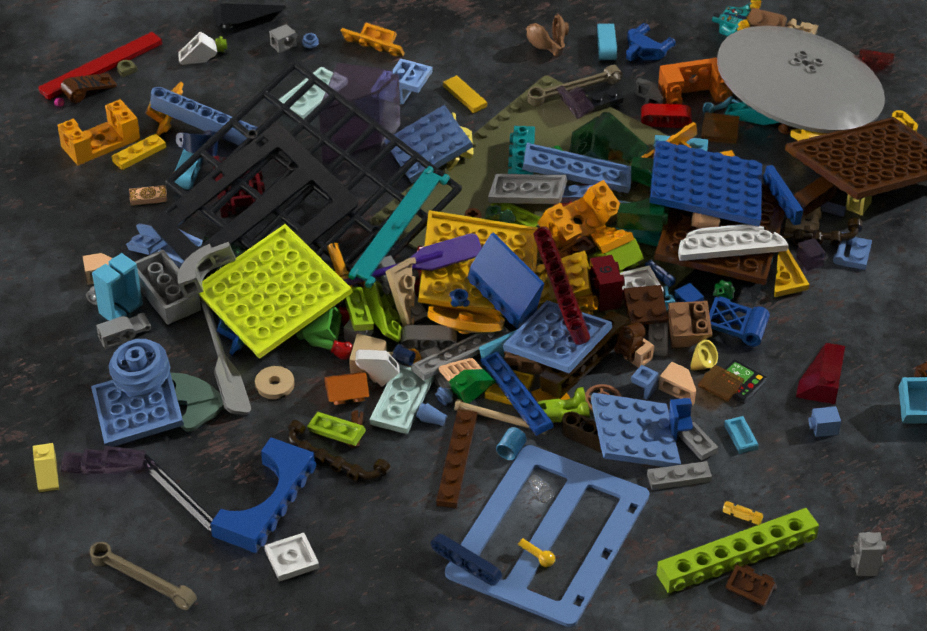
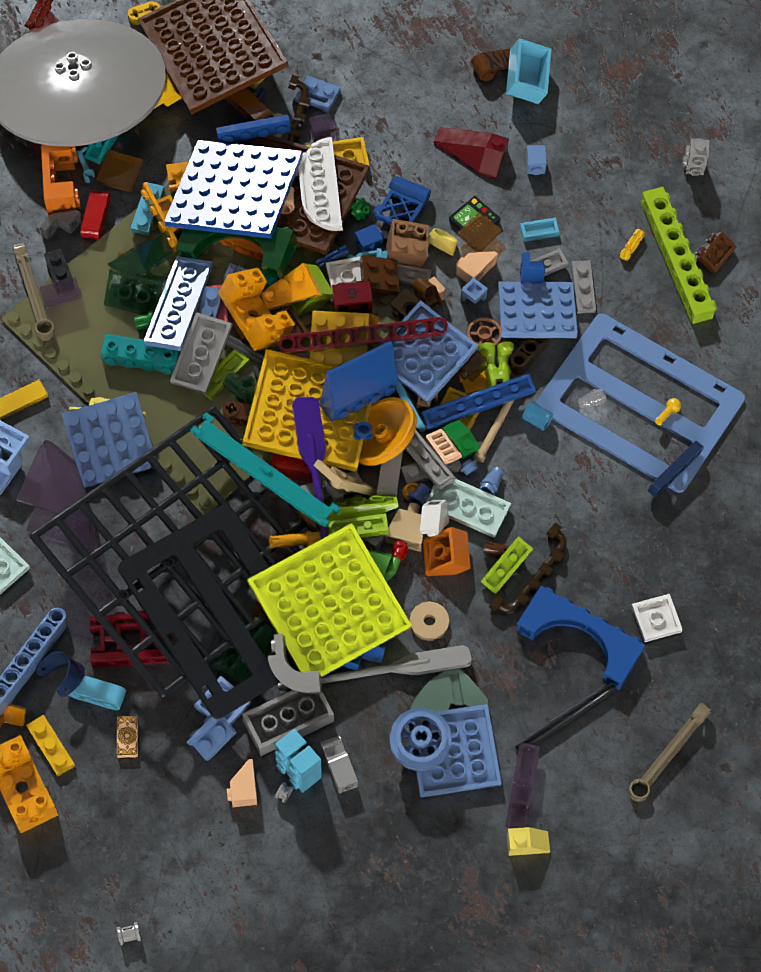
camera: 85 degrees left, 20 degrees up
reddish brown plate [436,410,477,508] -> none

